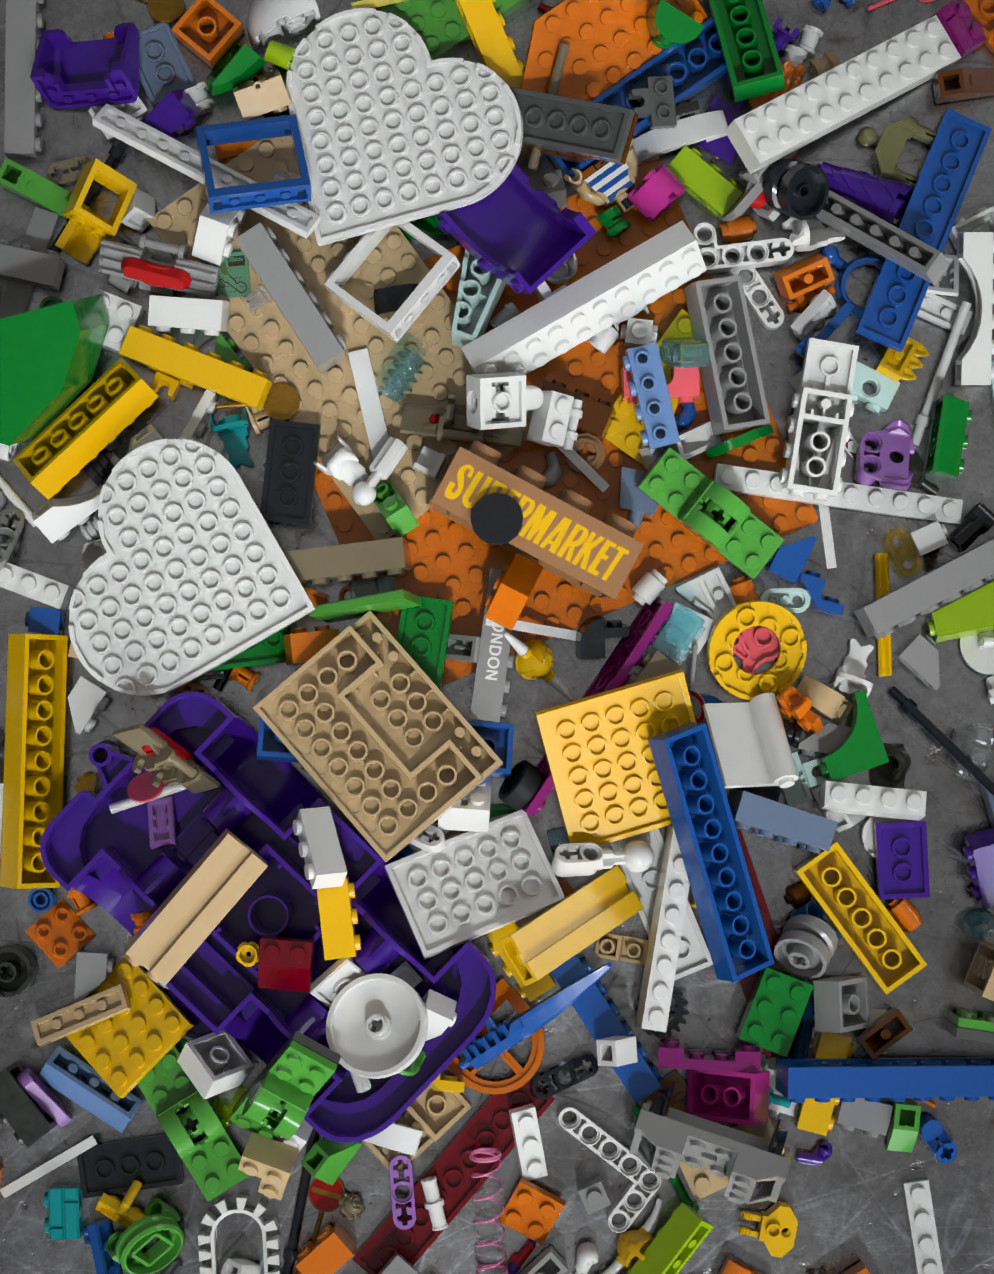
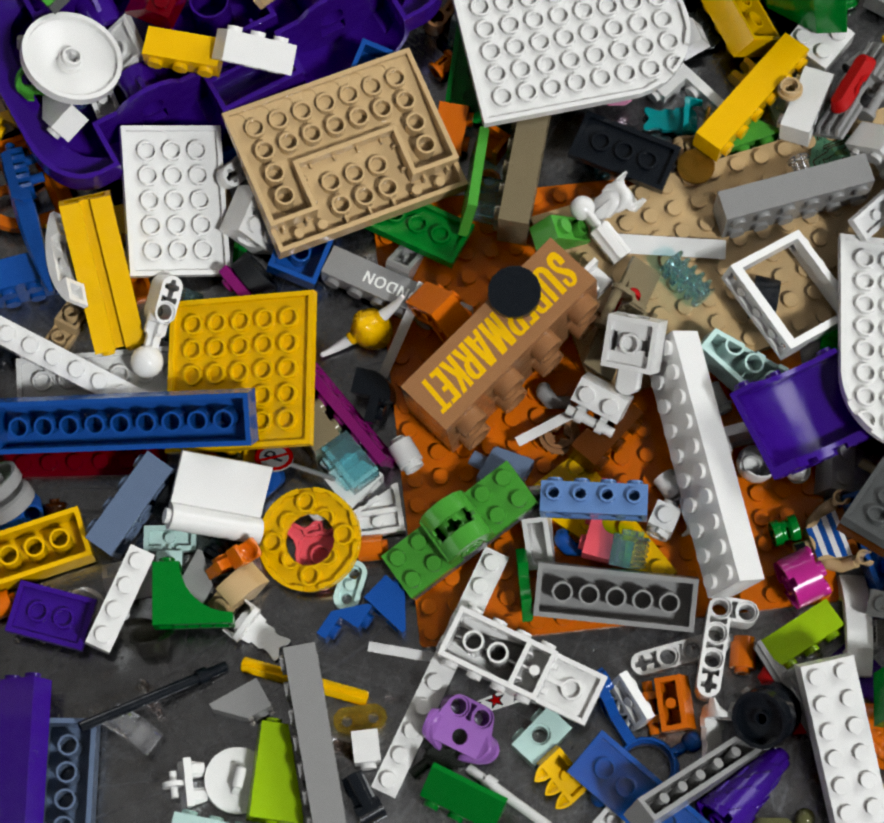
camera: 105 degrees right, 15 degrees down
none -> white slope [45,211,88,309]
none -> tan plate [777,77,803,101]

